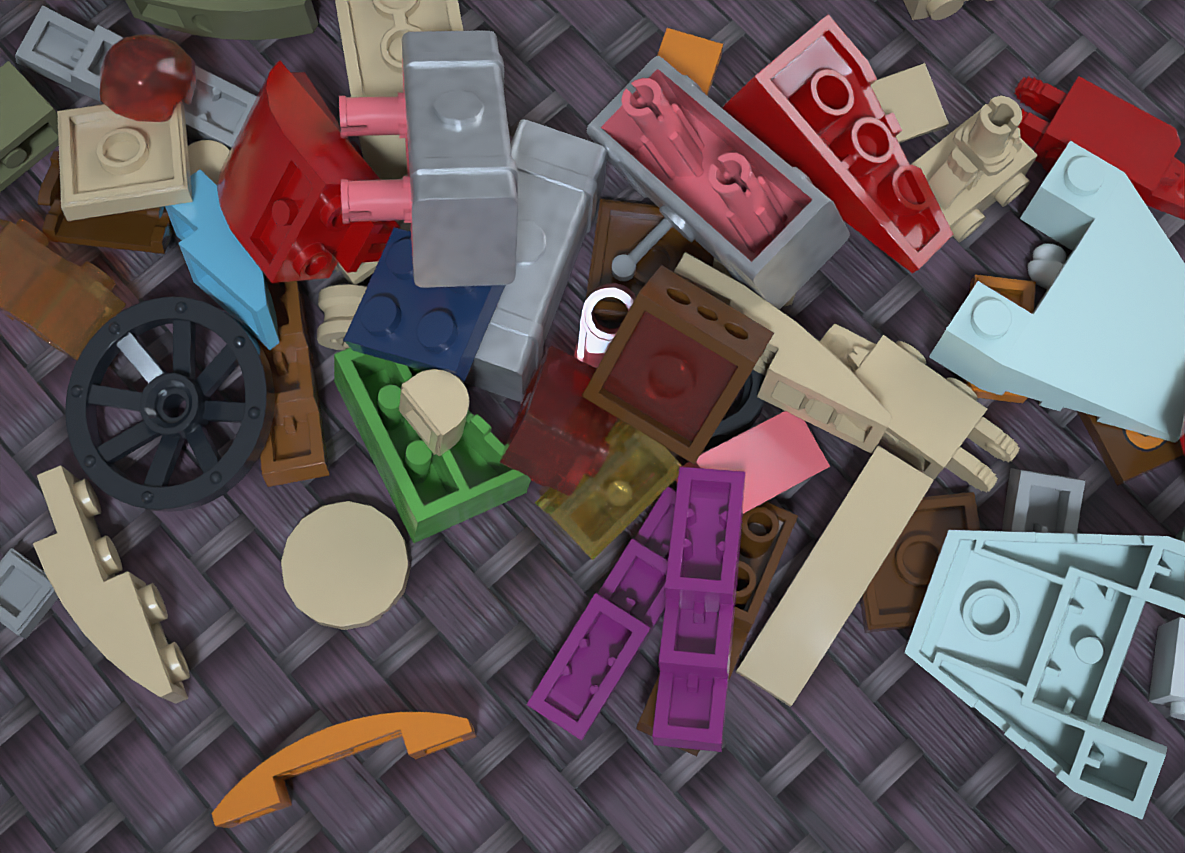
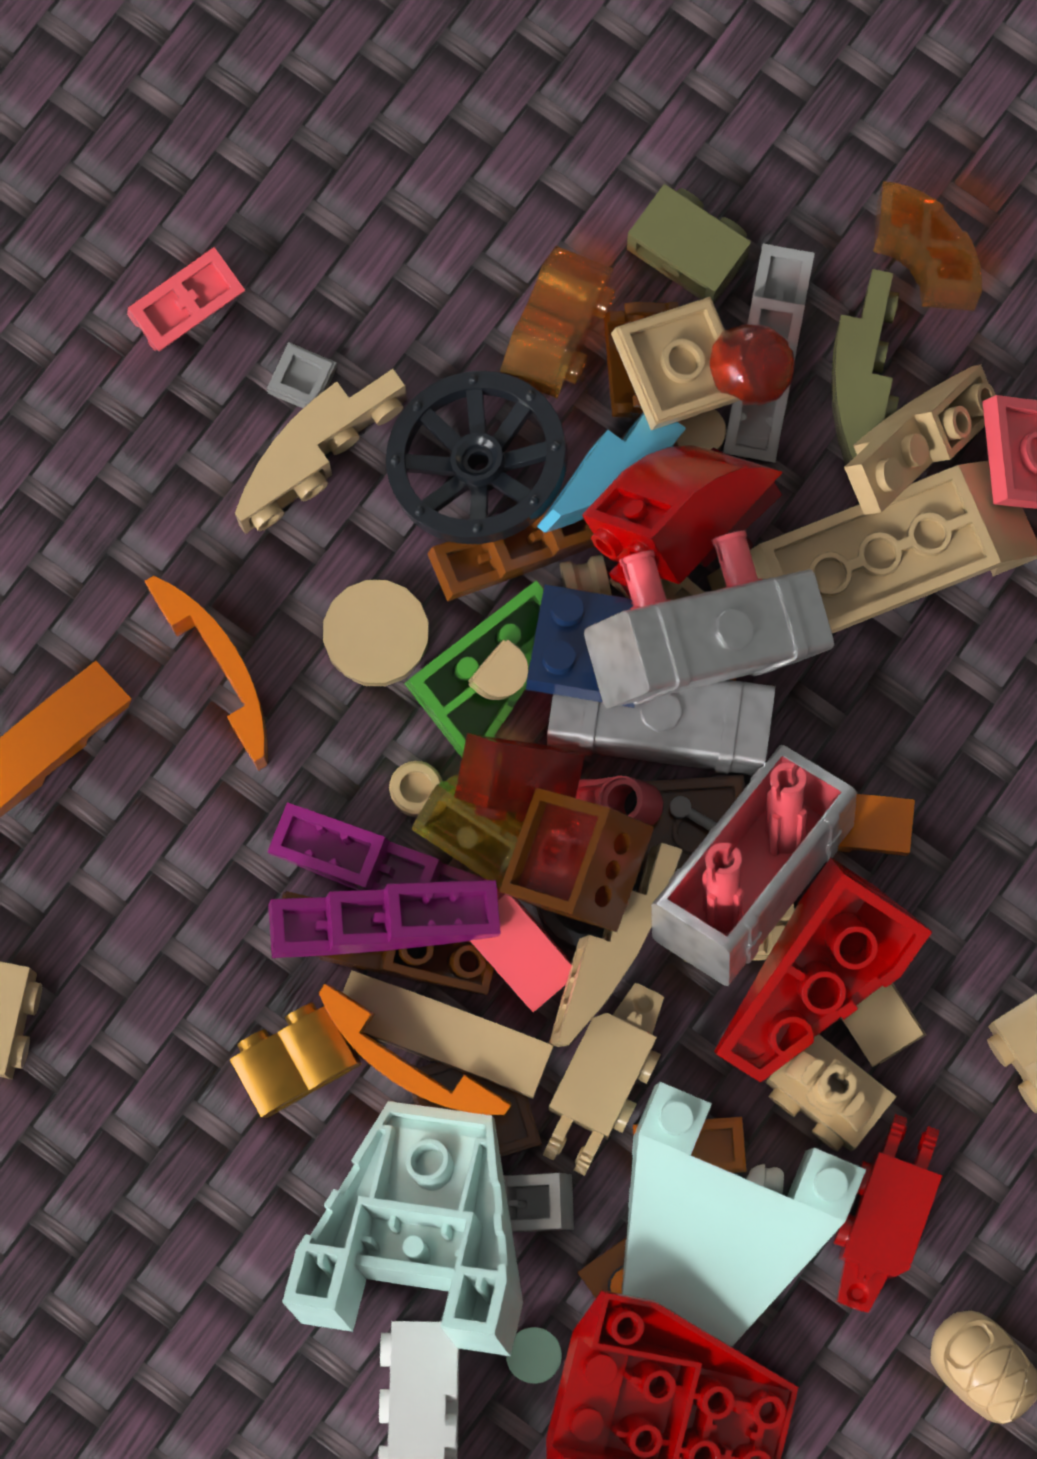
camera: 80 degrees right, 5 degrees up
none -> pearl gold brick [230,1002,362,1118]
none -> orange slope [319,984,512,1115]
none -> tan tile [389,761,444,817]

